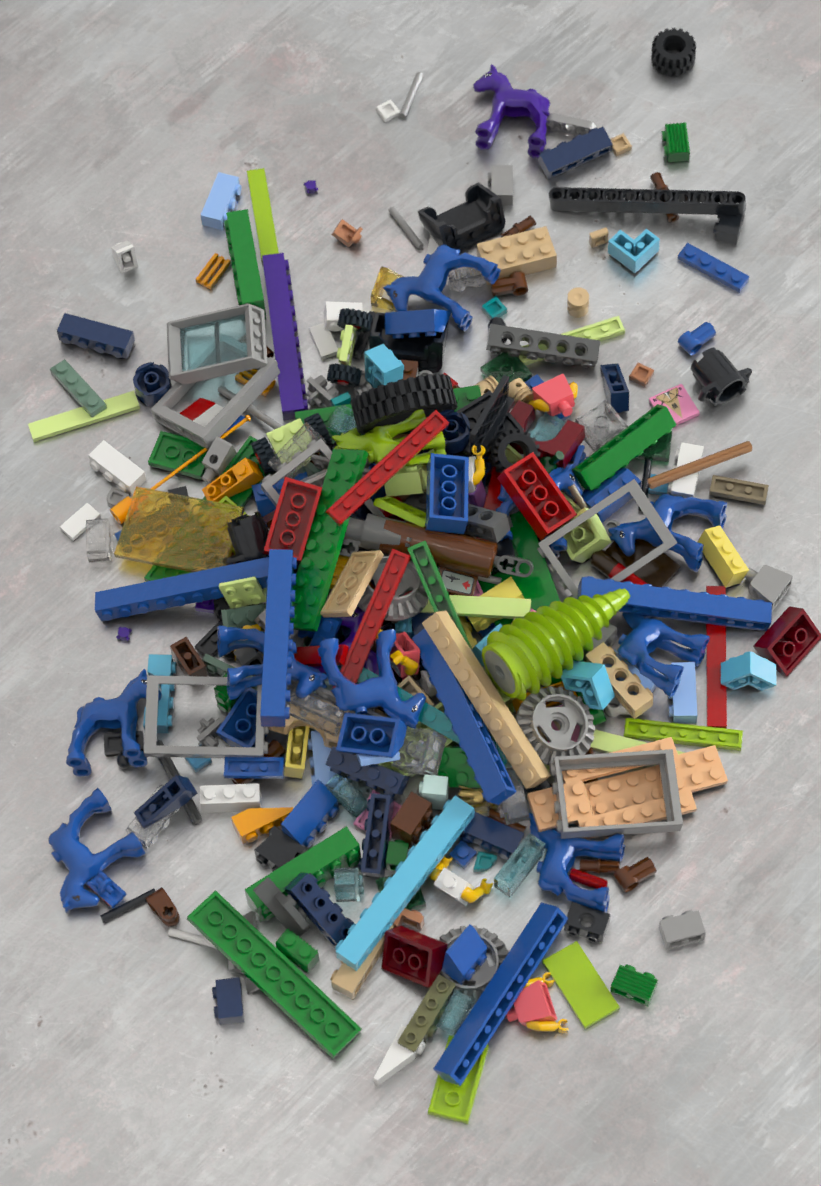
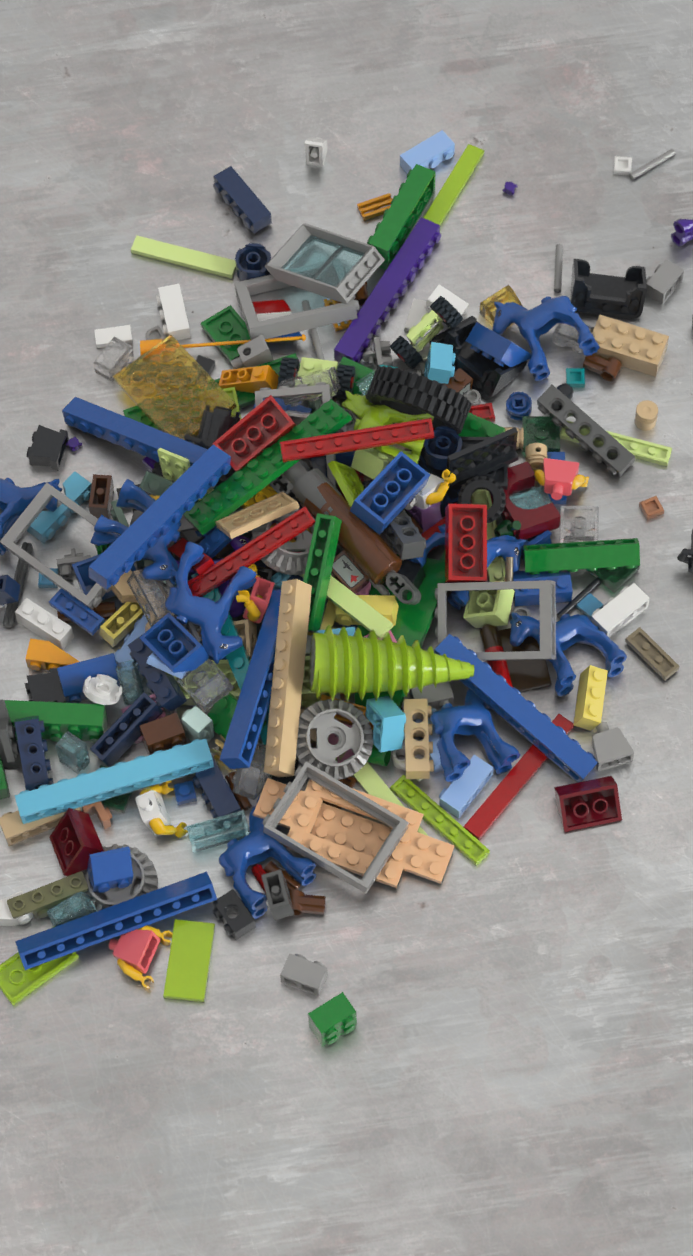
camera: 35 degrees right, 0 degrees up
sand green plate [50,359,107,417] -> none
nougat bracket [331,219,363,247] -> none
green brick [386,840,409,872] -> none
teal tile [473,851,498,872] -> none
reddish brown pin [500,215,536,237] -> none
dark blue slope [600,363,629,413] -> none
green brick [610,964,658,1007] -> none
medium nougat axle [647,441,753,489] -> none
bright pink tile [649,383,700,426] -> none
medium azure brick [721,652,776,691] -> none
none -> black hips [26,425,69,471]
none -> white tile [83,674,122,705]
none -> dark grey brick [262,869,295,921]
none -> green brick [308,992,357,1046]
none -> blue wheel [506,392,532,421]

